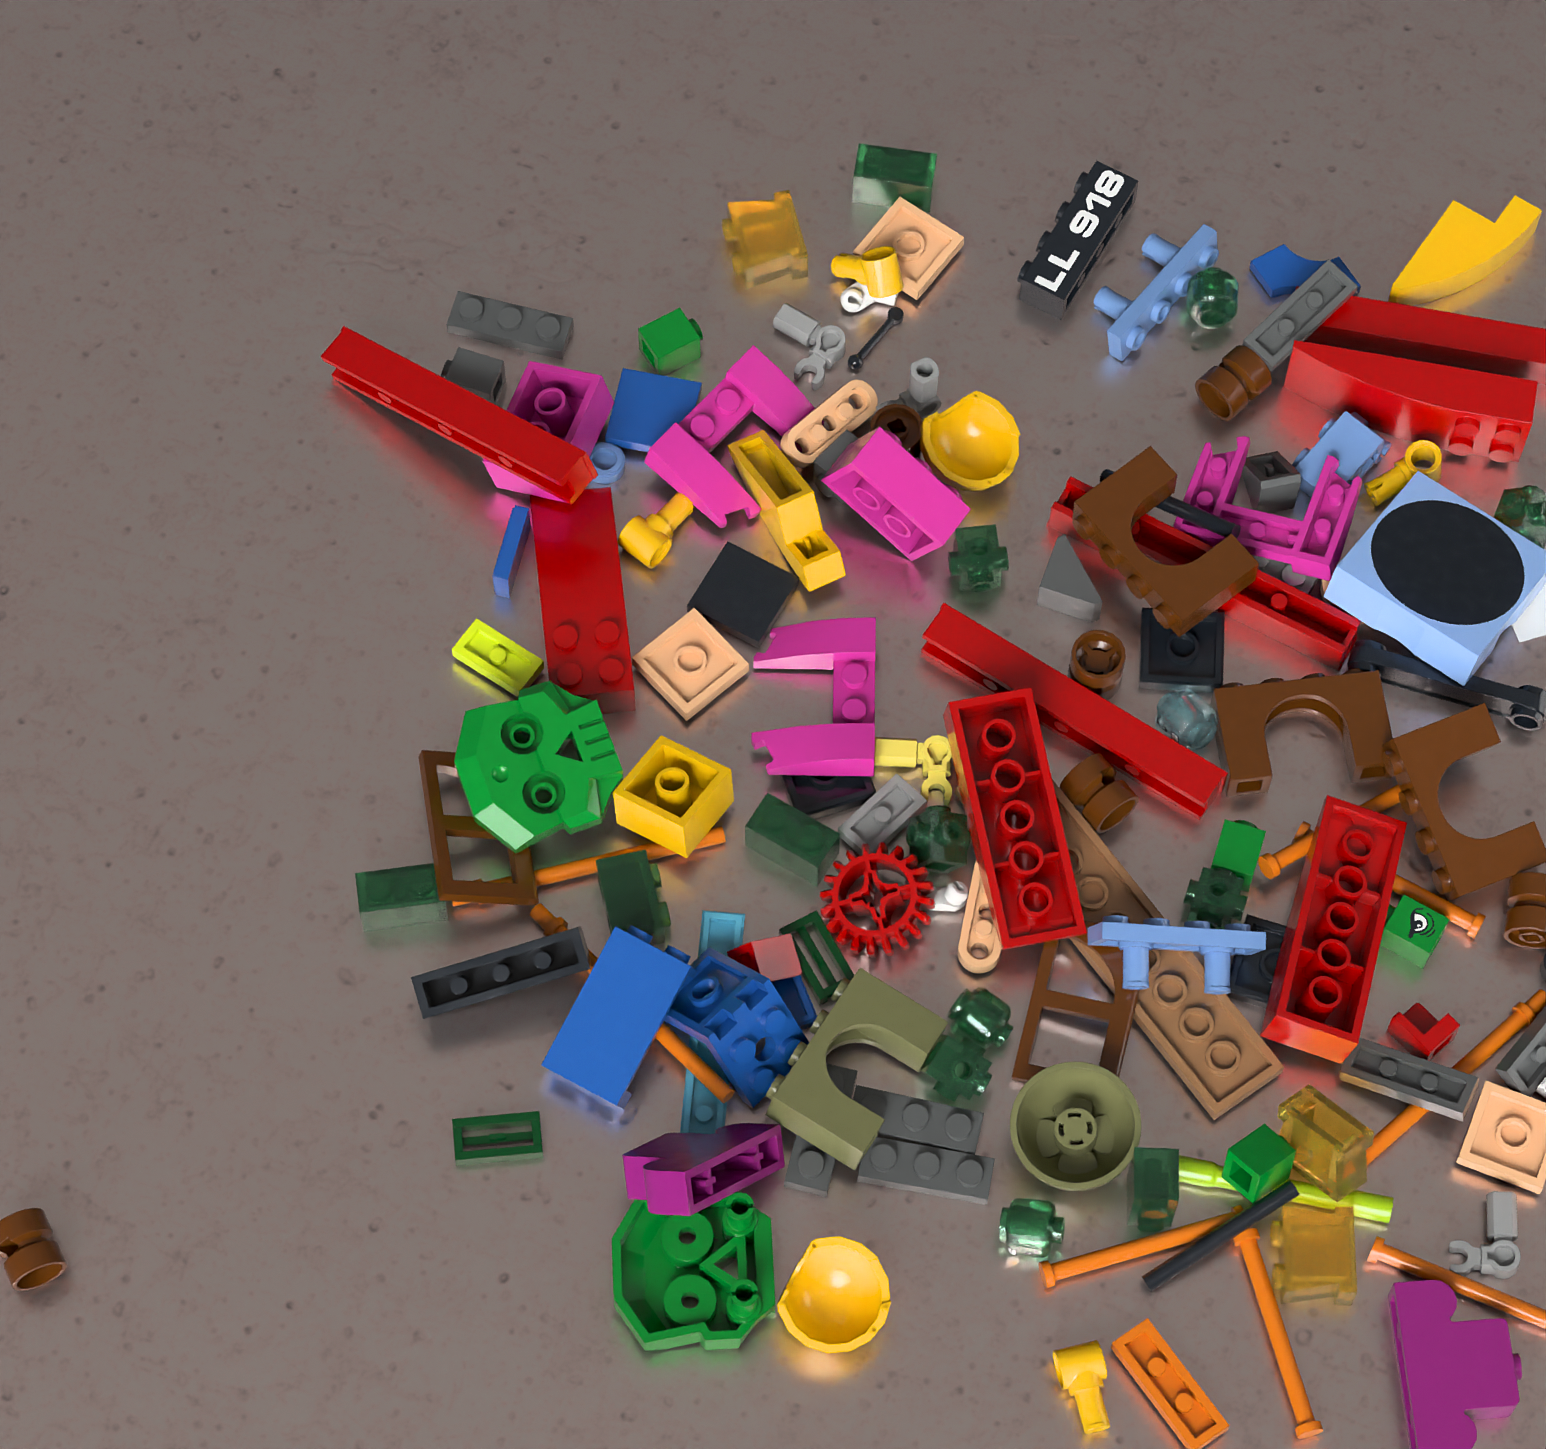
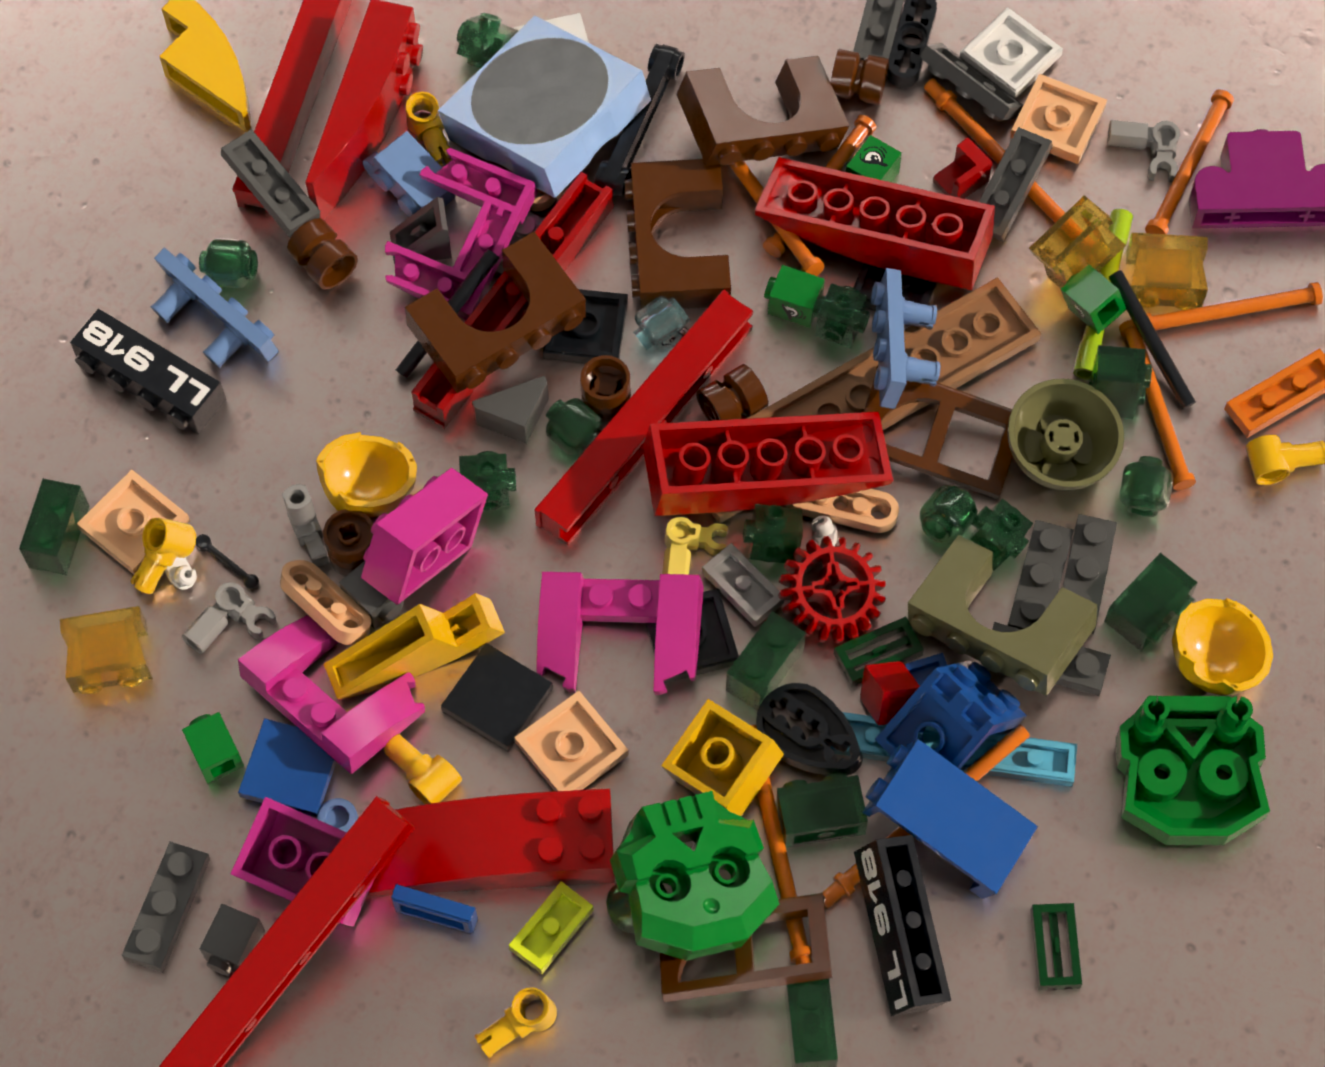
camera: 85 degrees left, 0 degrees up
magenta brick [622,1123,785,1216] -> none
blue tile [1249,244,1361,298] -> none
none -> yellow pin [474,987,557,1058]
none -> clear green head [545,398,602,455]
none -> black piece [756,683,863,776]
none -> clear green brick [1104,552,1198,651]

